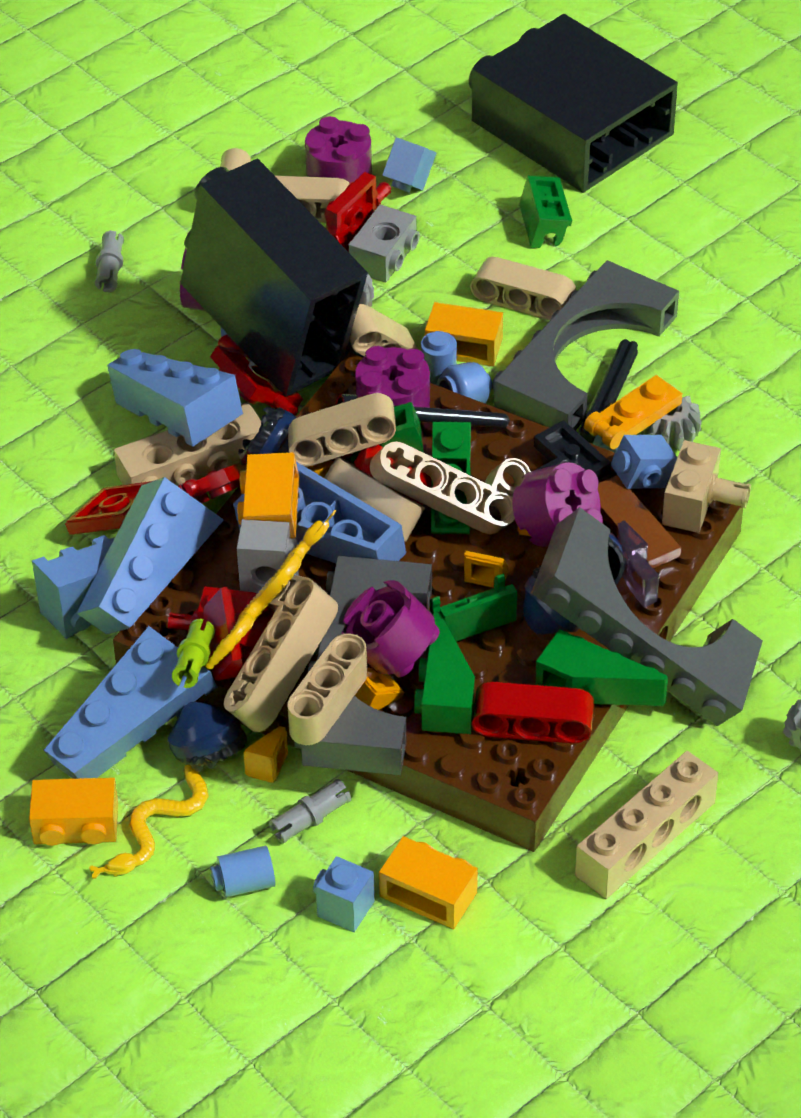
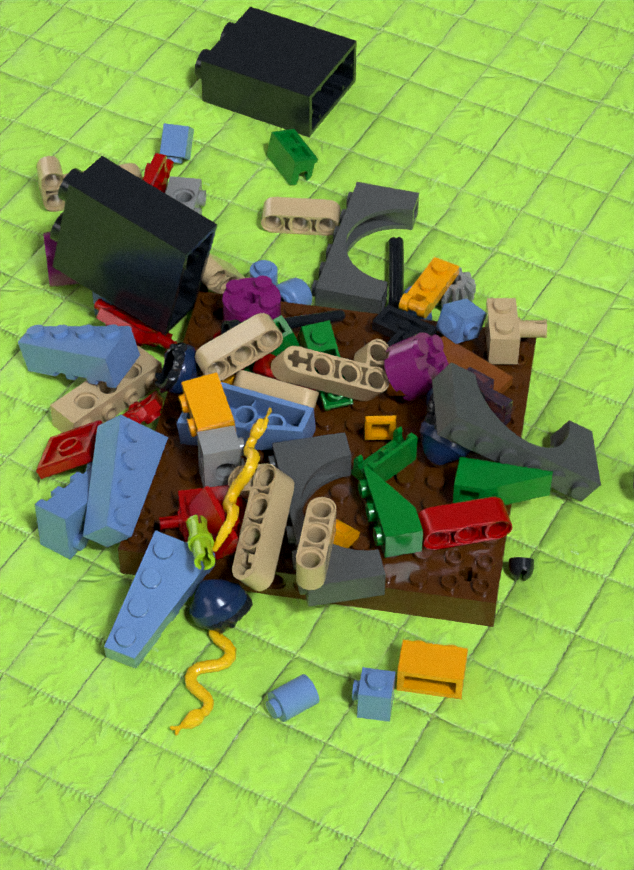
camera: 20 degrees left, 0 degrees up
light orange brick [29,778,118,846] -> none
light orange slope [243,726,288,783] -> none
light grey pin [269,779,351,844] -> none
magenta brick [305,116,372,183] -> none
magenta brick [341,580,440,677] -> none
light orange brick [425,302,503,367] -> none
tan brick [575,751,719,899] -> none
none -> black hinge [509,557,534,581]

